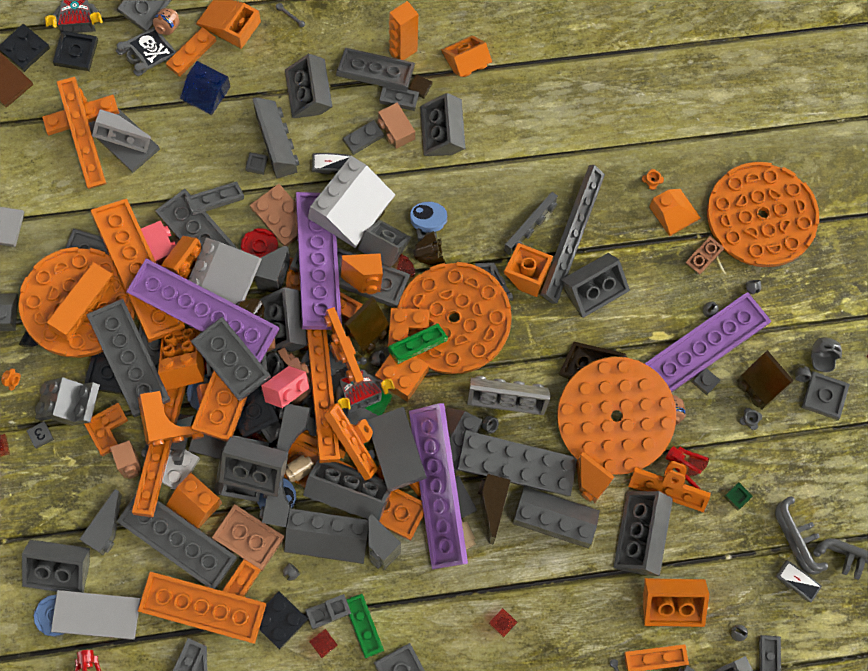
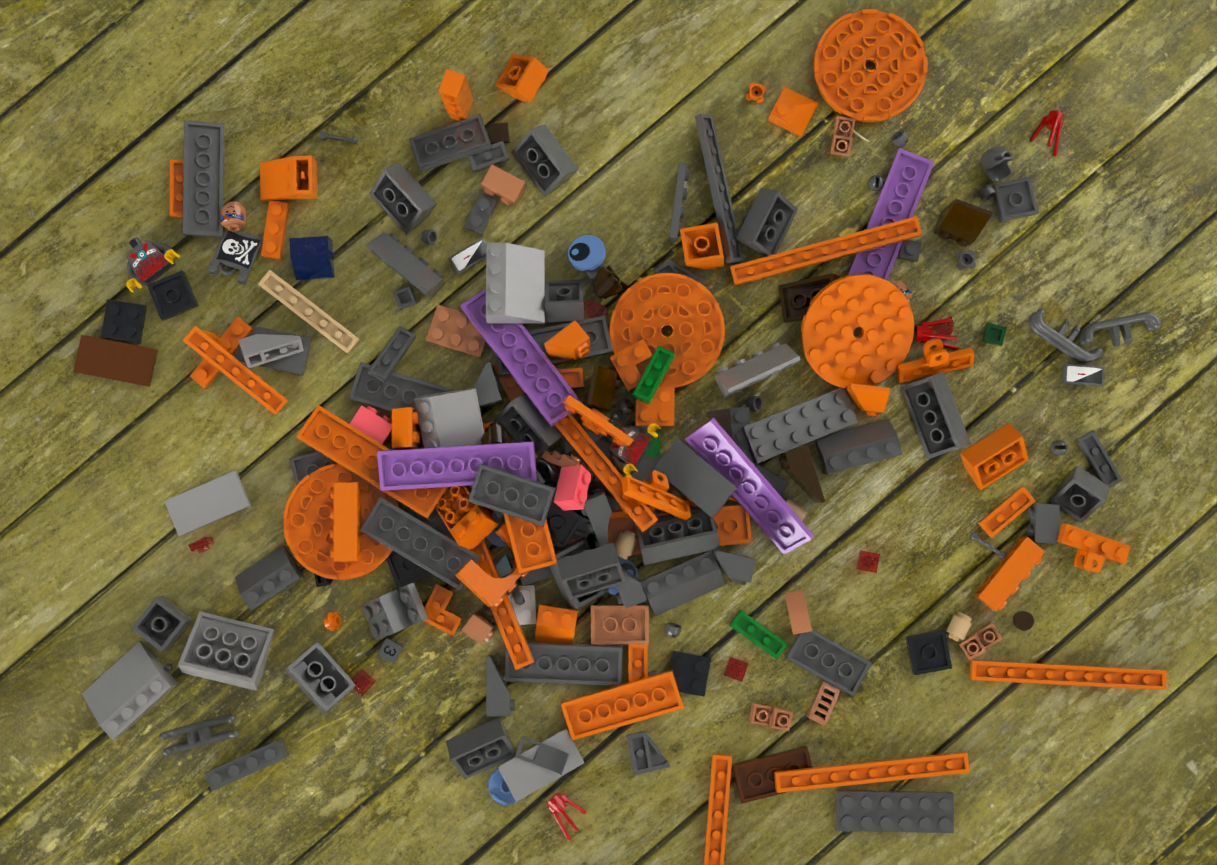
camera: 25 degrees left, 15 degrees up
red tile [241,228,279,258] -> none
dark grey slope [305,594,351,630] -> none
none -> tan plate [258,269,360,354]
none -> dark grey hinge [421,229,437,245]
none -> dark grey piece [515,736,569,775]
none -> orange plate [730,216,922,286]
none -> nougat slope [784,590,812,635]

